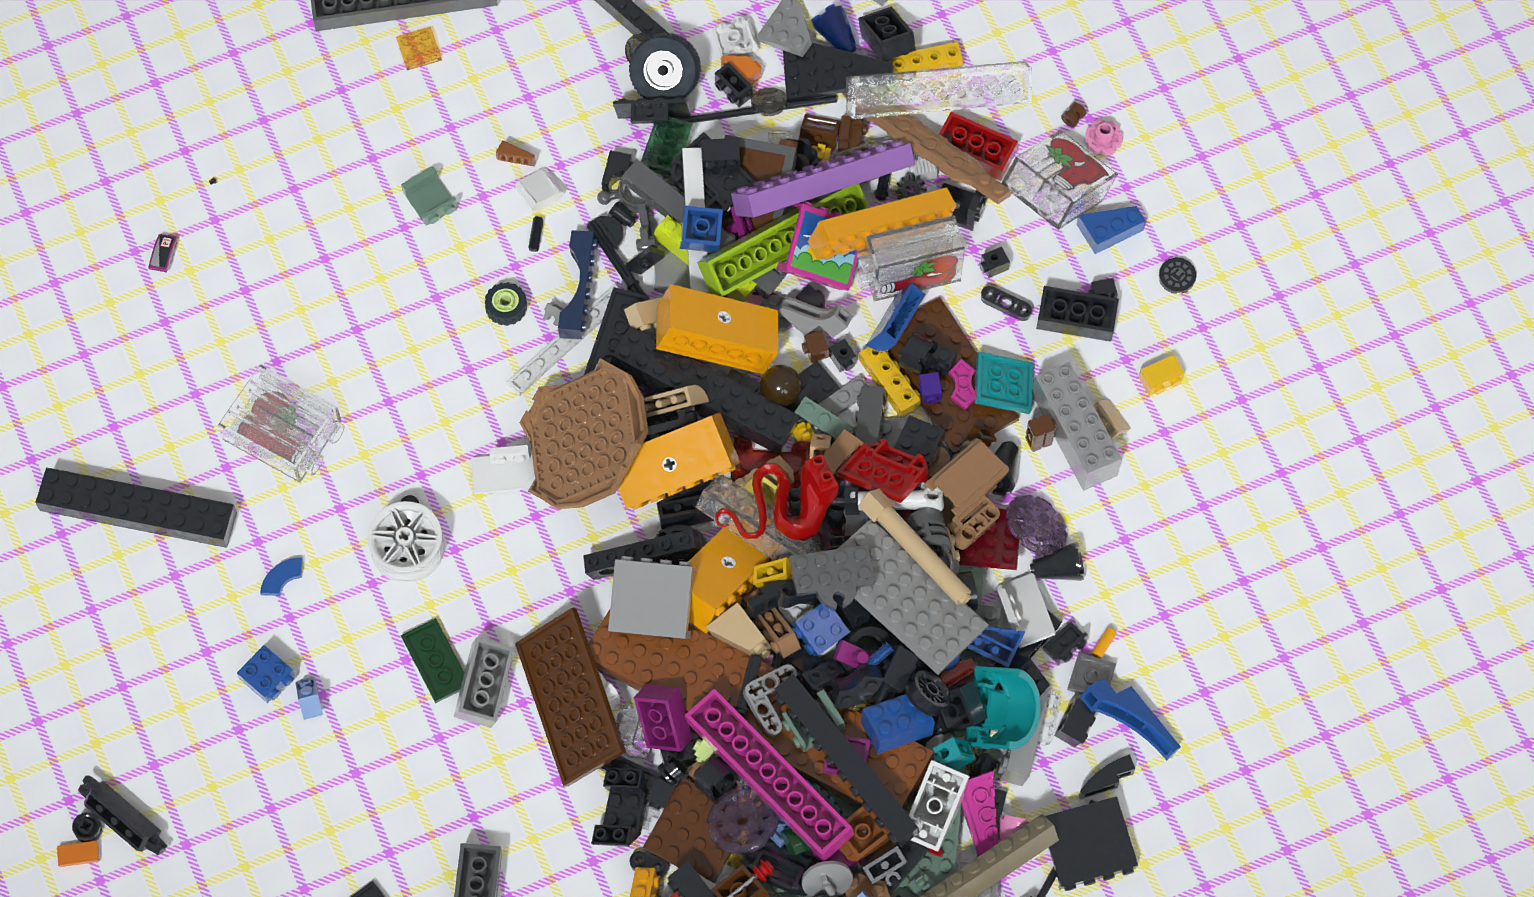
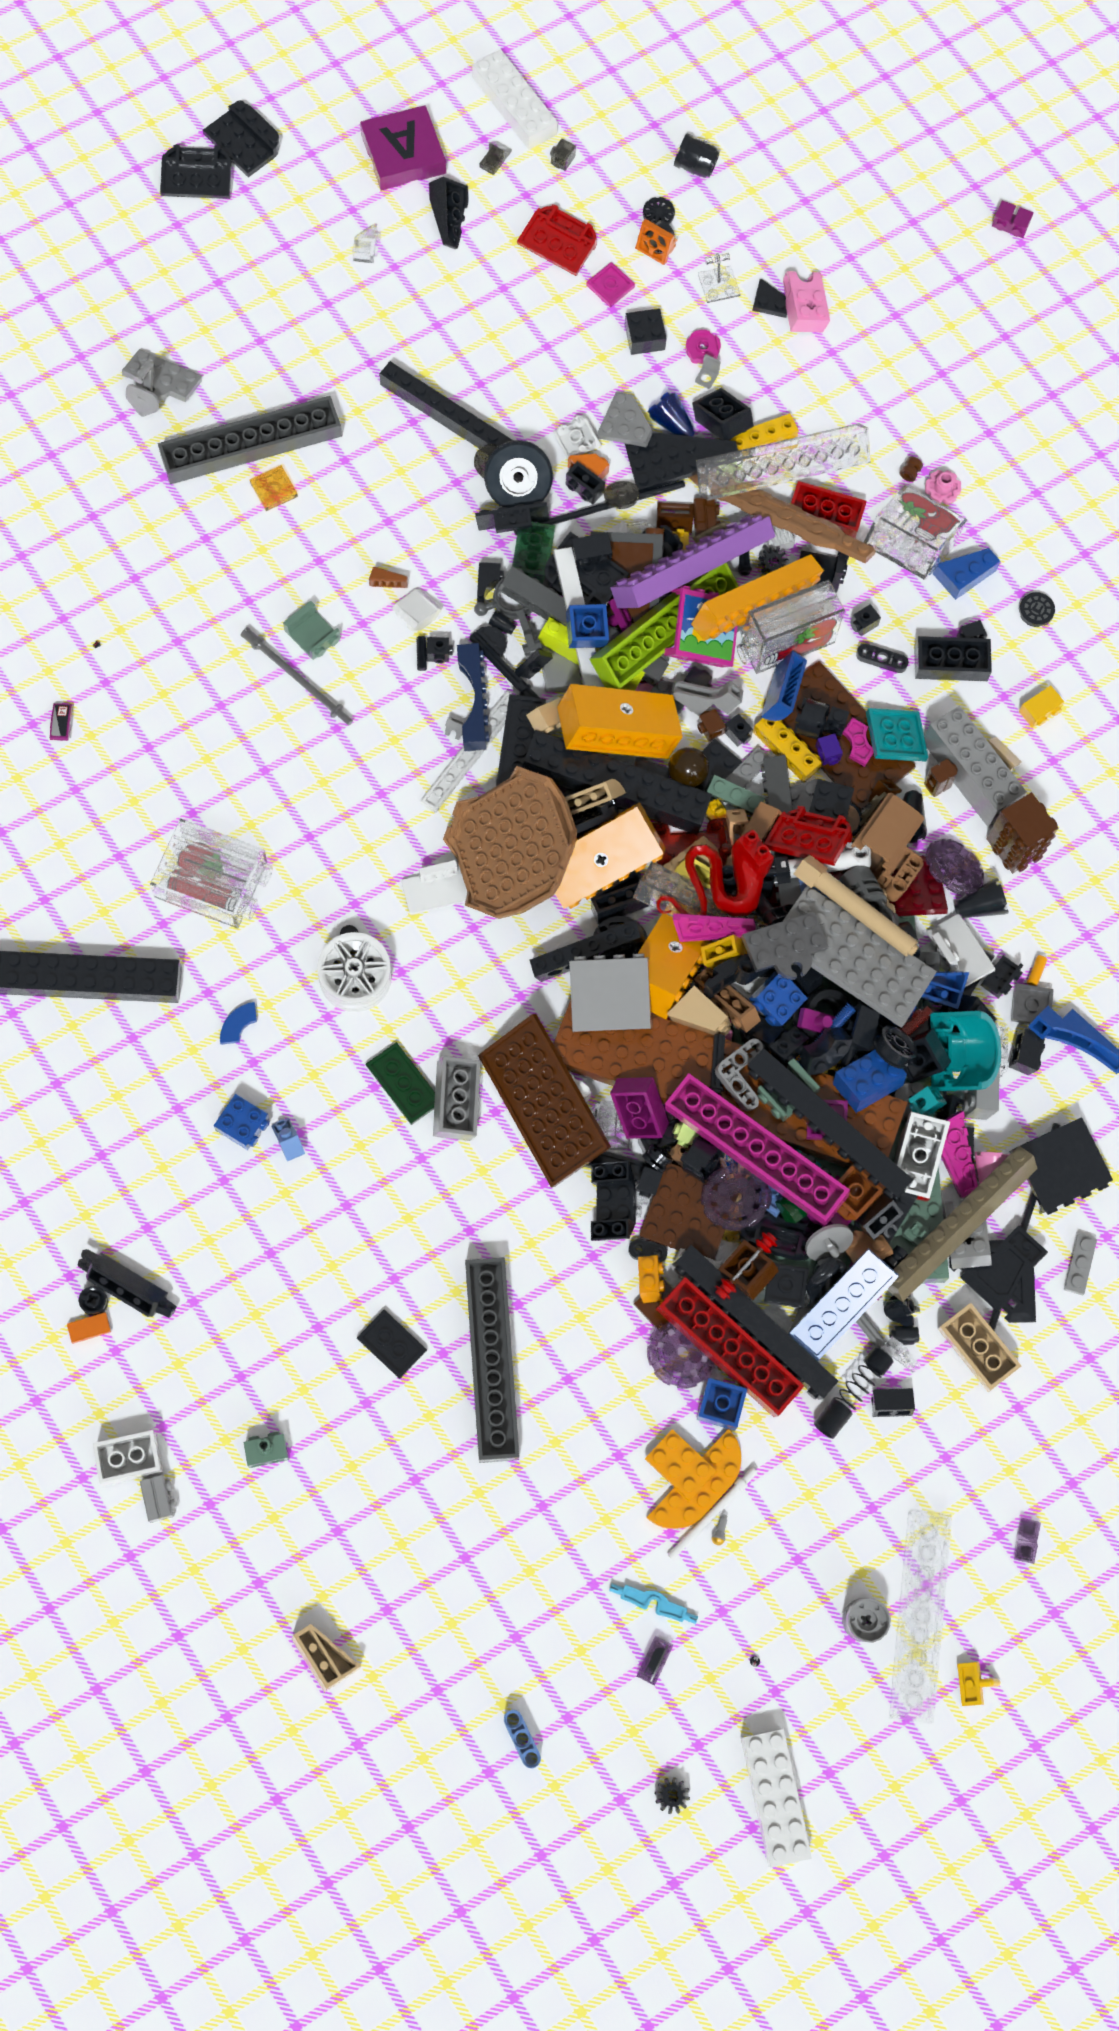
camera: 15 degrees left, 5 degrees up
black wheel [485,282,527,326] -> none
black slope [1079,754,1135,800] -> none
none -> flat silver bar [240,627,353,726]
none -> black brick [426,637,453,664]
none -> dark pink wing [673,913,757,942]
none -> reddish brown brick [986,792,1059,874]

